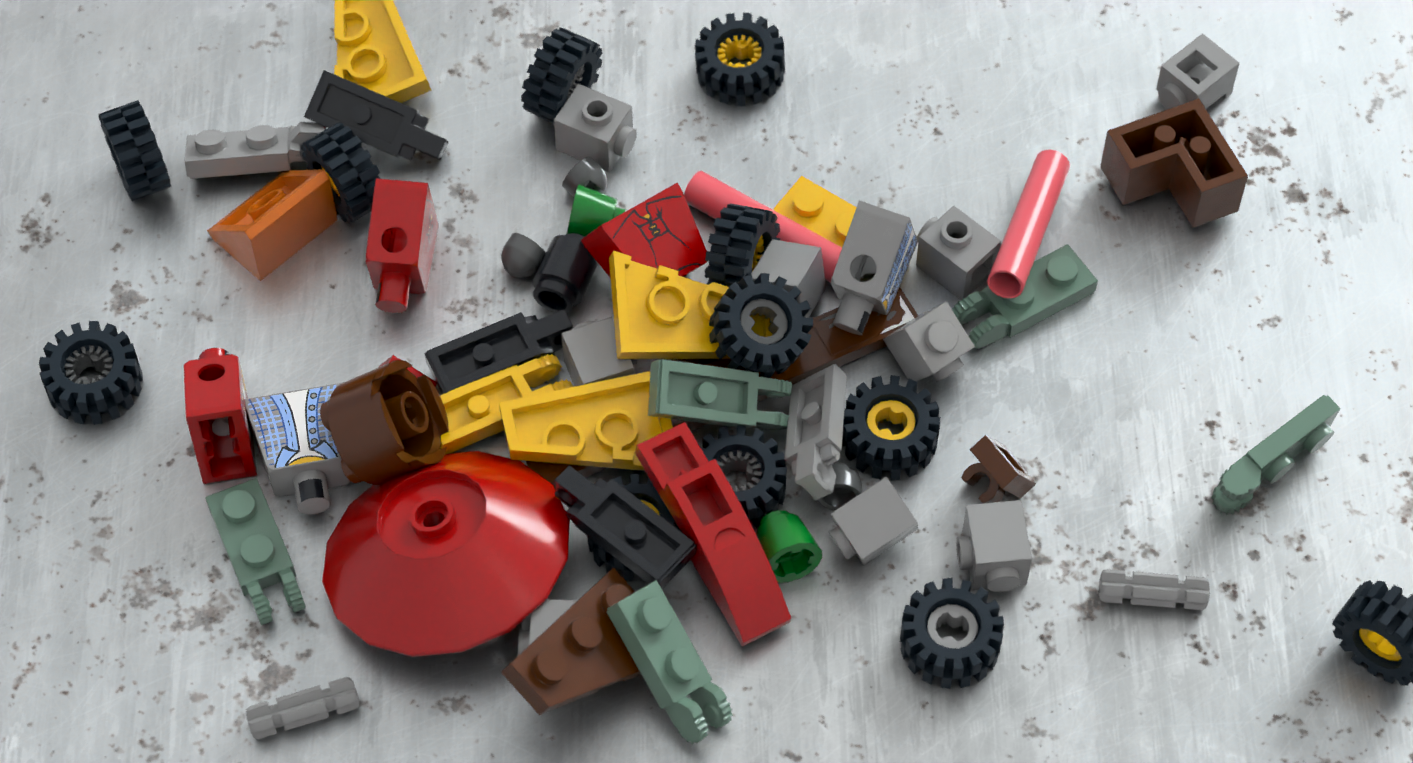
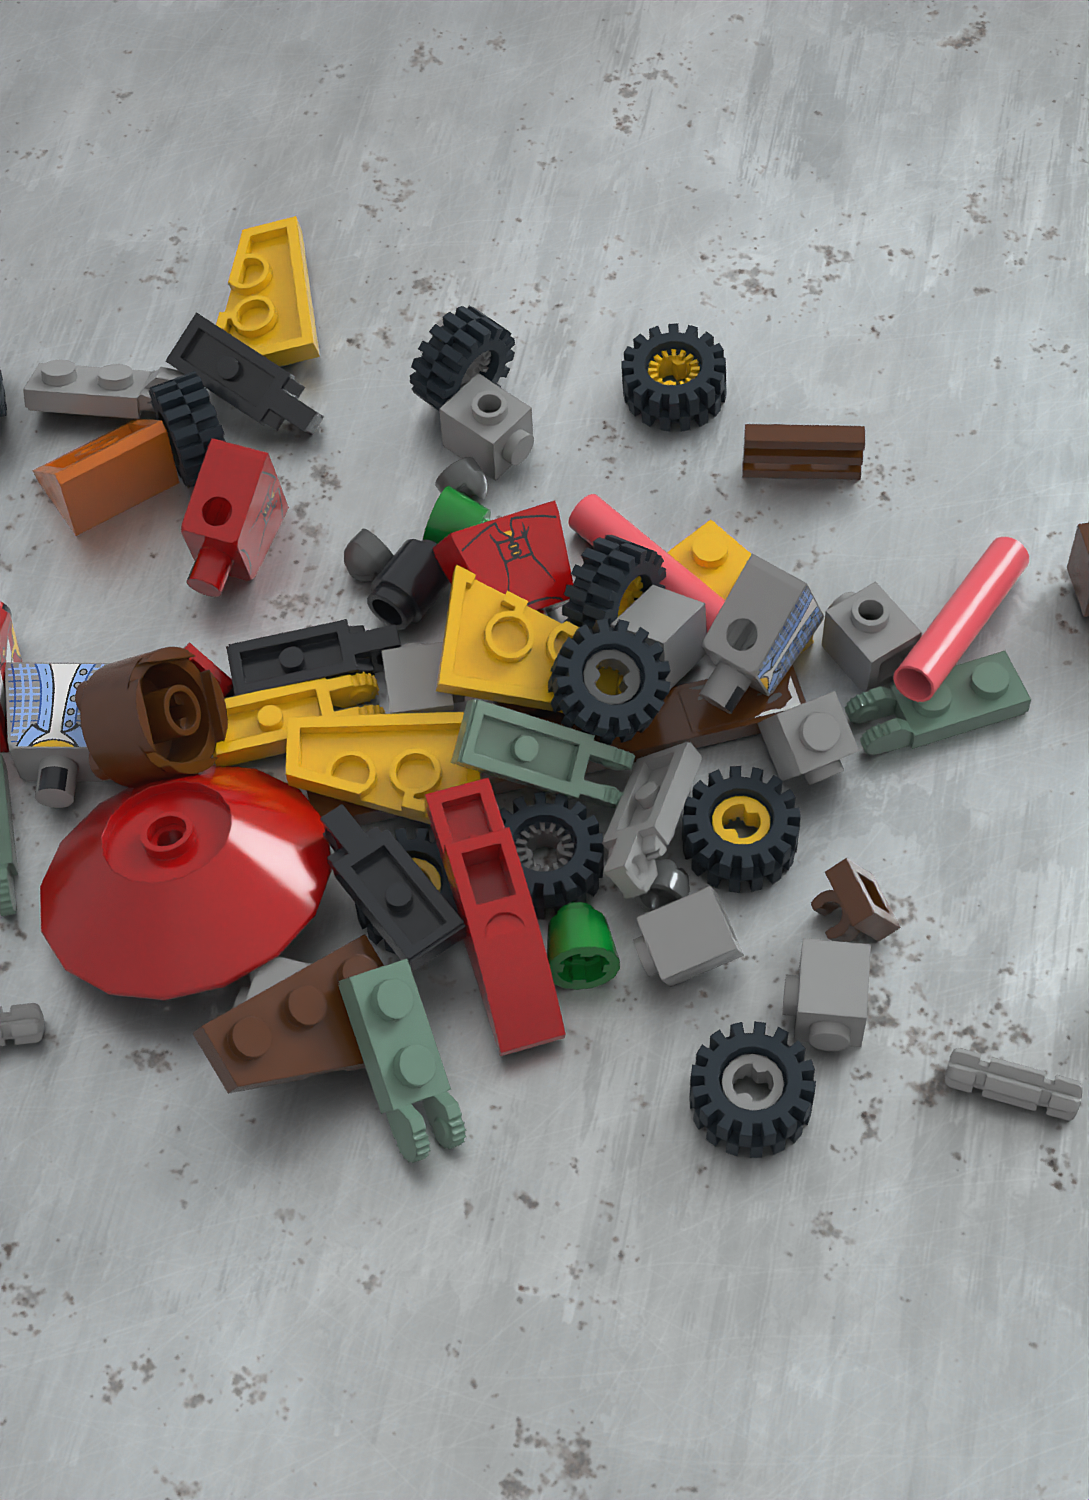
camera: 15 degrees right, 0 degrees up
none -> reddish brown tile [742,424,865,480]

